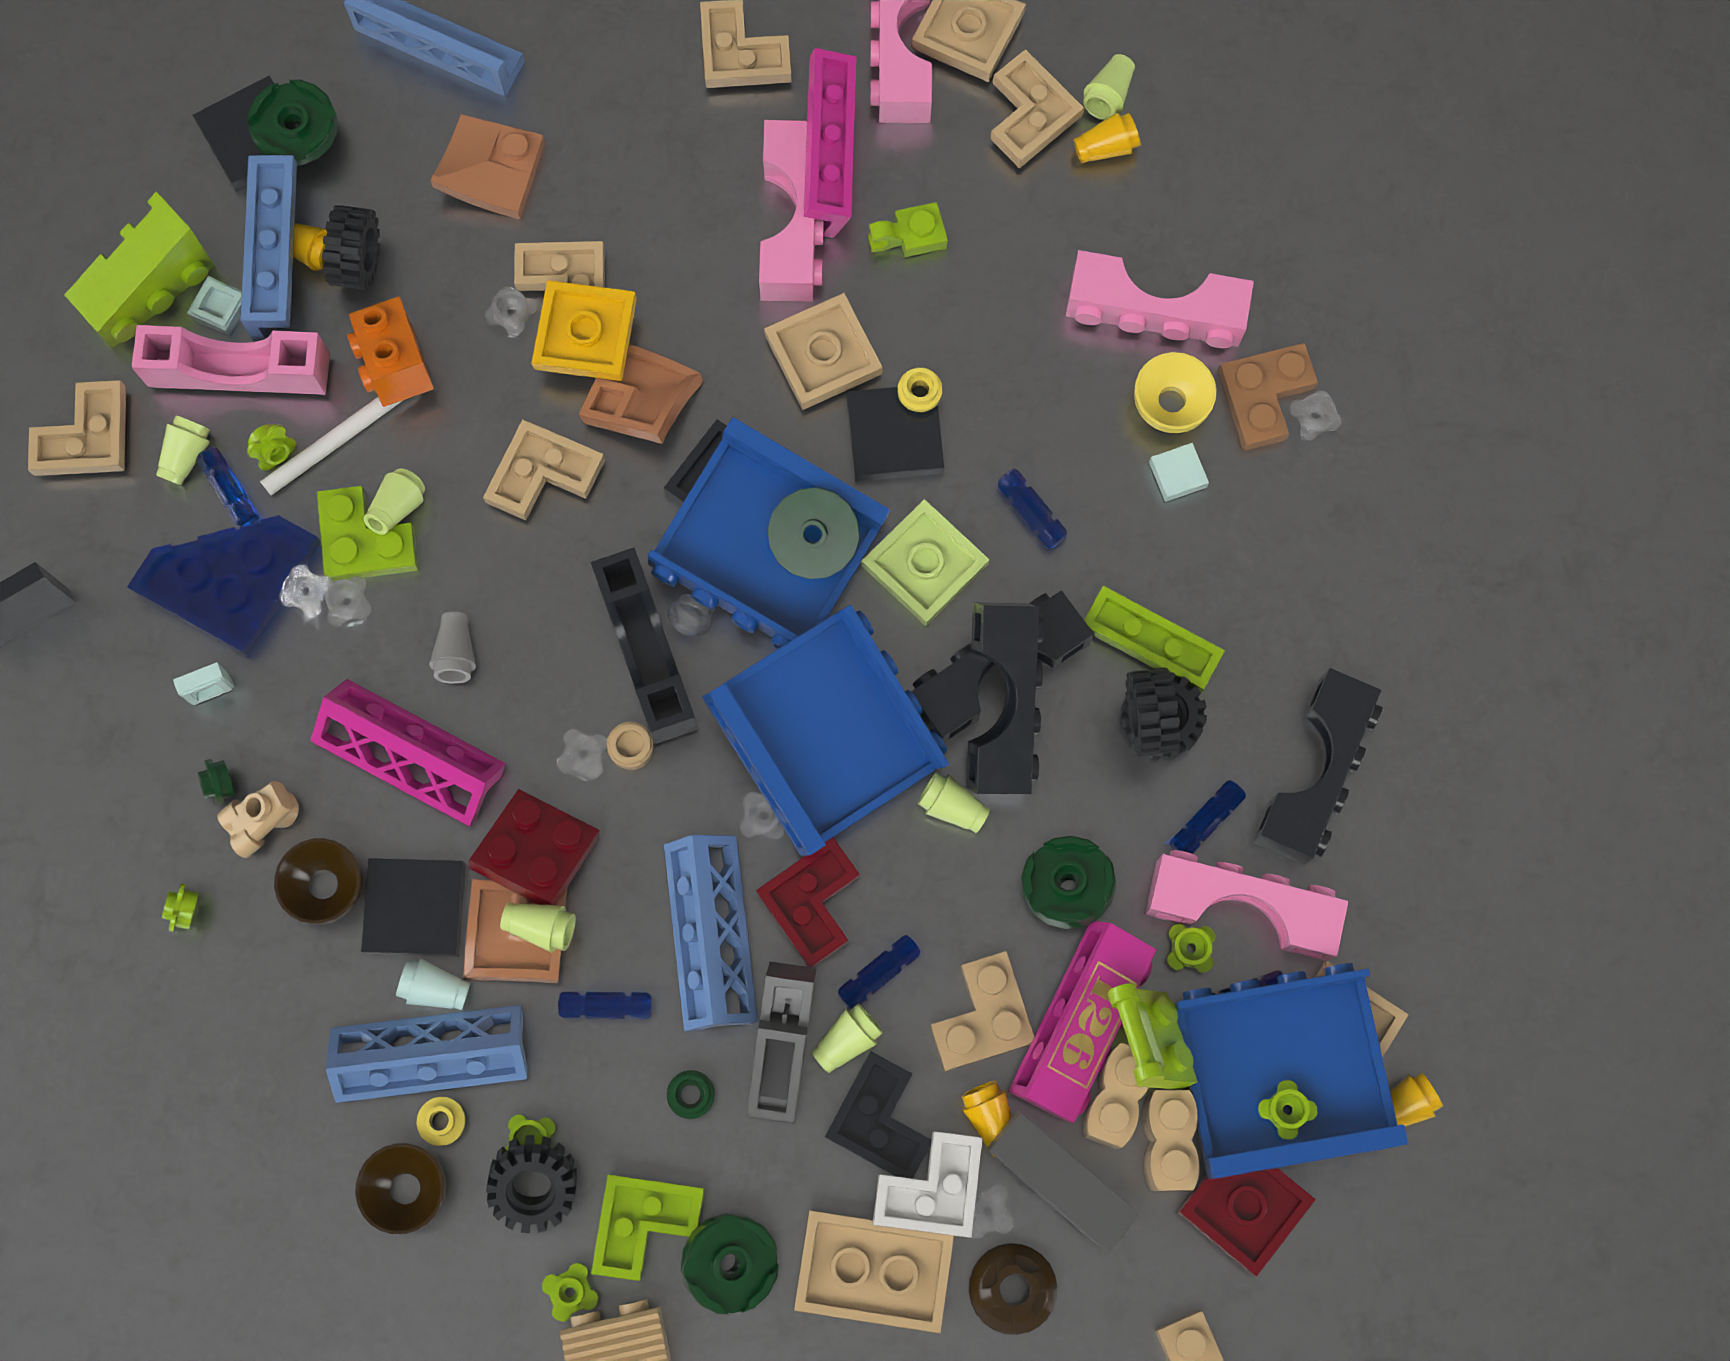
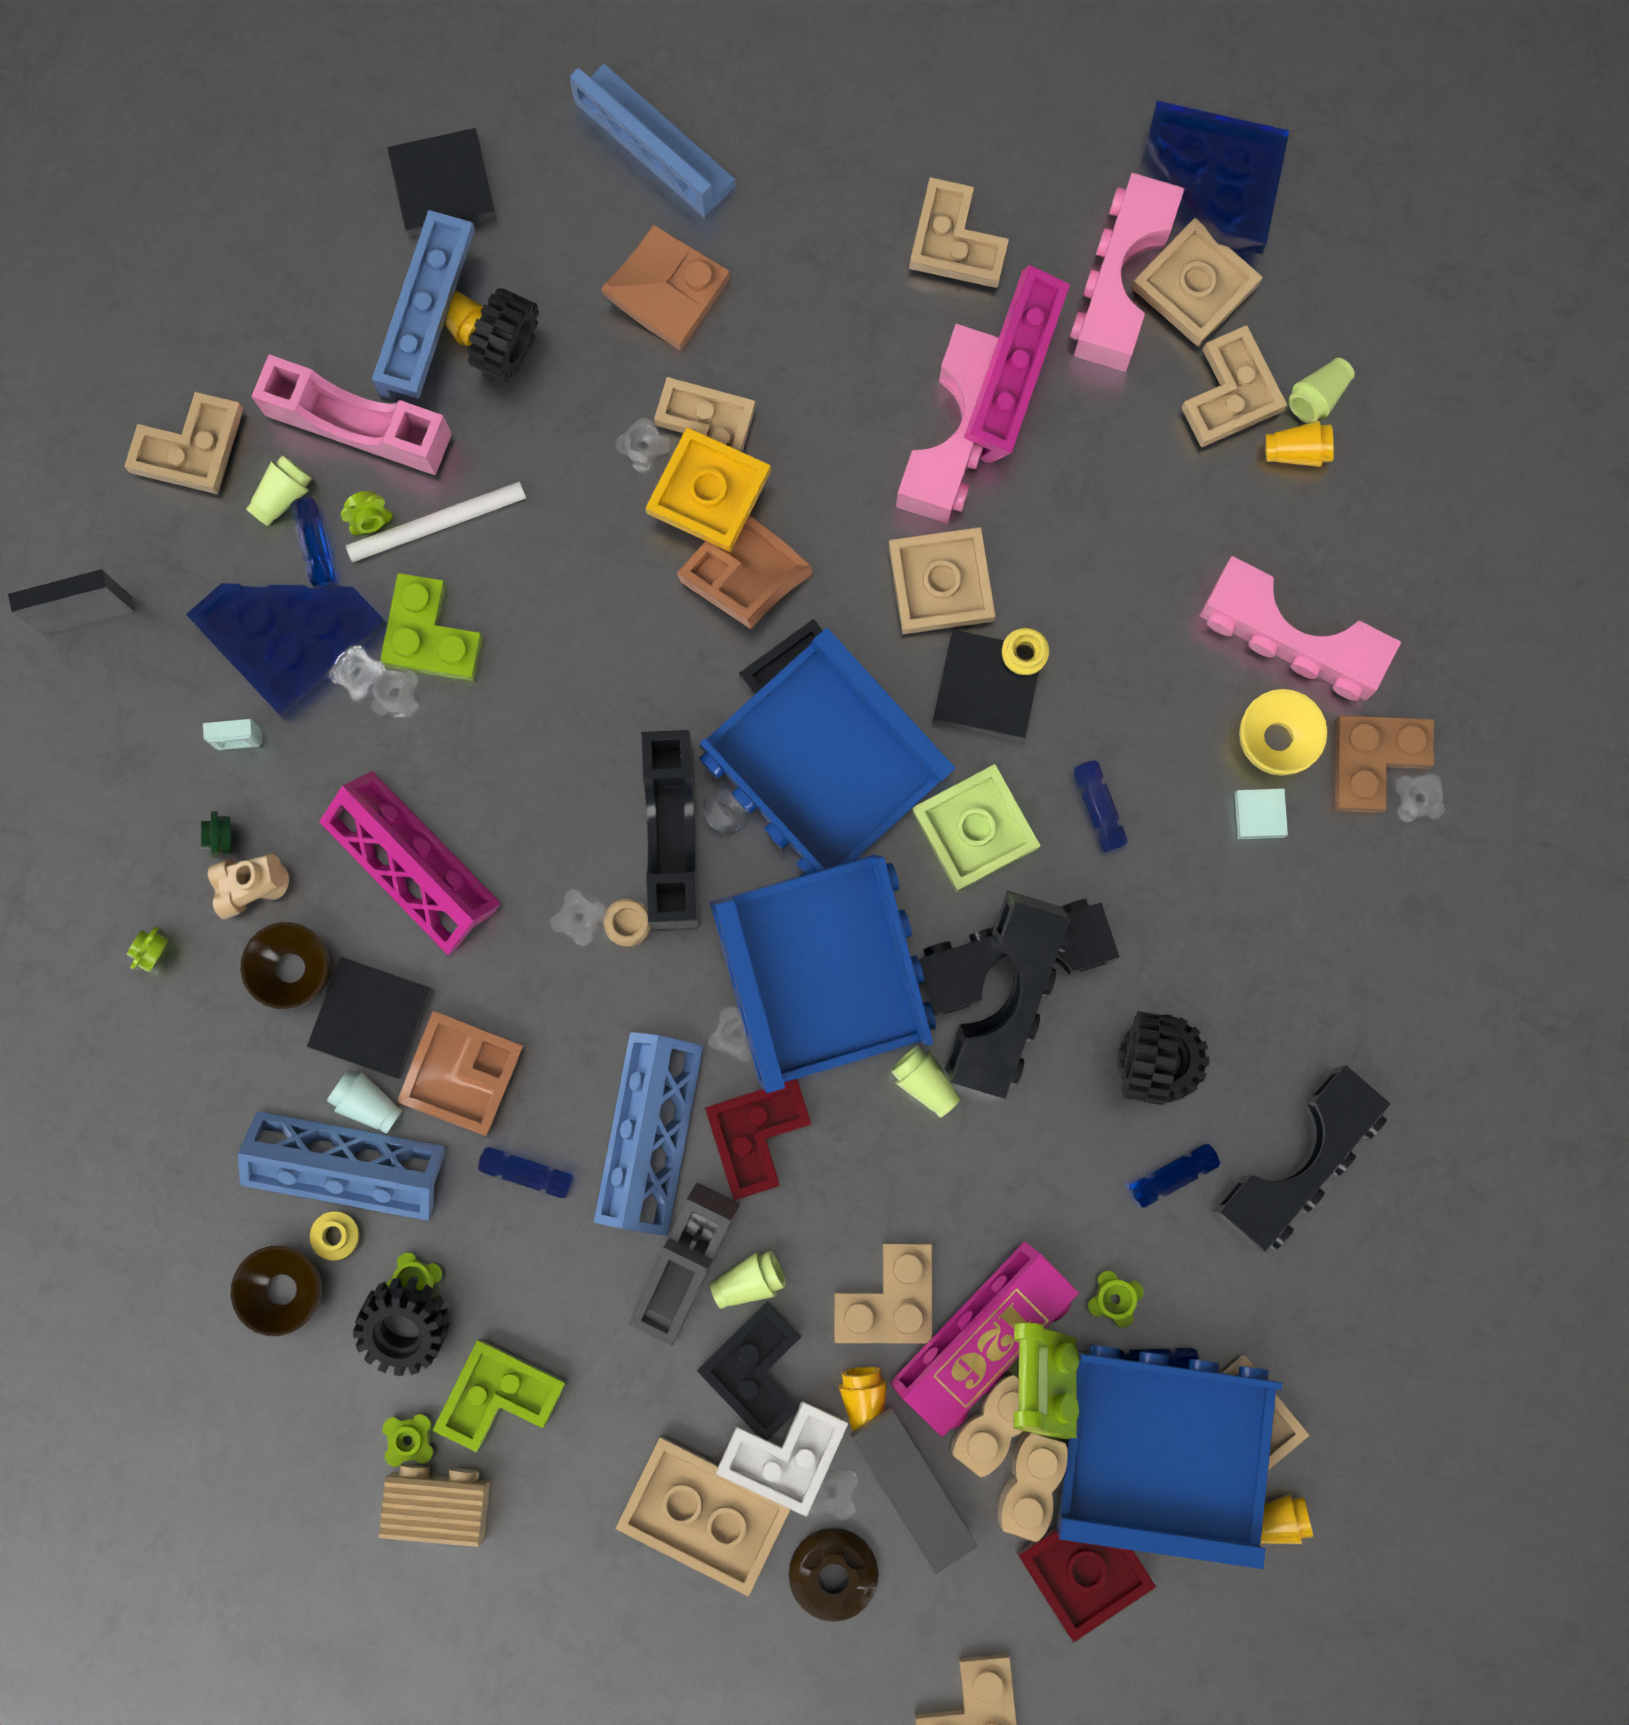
camera: 20 degrees right, 5 degrees up
lime wedge [64,192,215,349] -> none
light aqua tile [187,276,242,337] -> none
dark green plate [248,79,337,165] -> none
orange brick [347,296,434,407] -> none
yellowish green cone [364,468,425,535] -> none
light grey cone [429,612,476,683] -> none
dark red plate [469,789,600,905] -> none
tan plate [483,419,606,520] -> none
yellowish green cone [500,902,576,953] -> none
dark green plate [667,1070,715,1119] -> none
dark green plate [681,1213,779,1315] -> none
plate [768,487,860,579] -> none
clear blue axle [838,935,921,1009] -> none
lime plate [867,202,948,257] -> none
dark green plate [1021,836,1116,929] -> none
lime plate [1084,586,1225,693] -> none
bright pink arch [1144,850,1348,961] -> none
lime plate [1258,1080,1317,1140] -> none

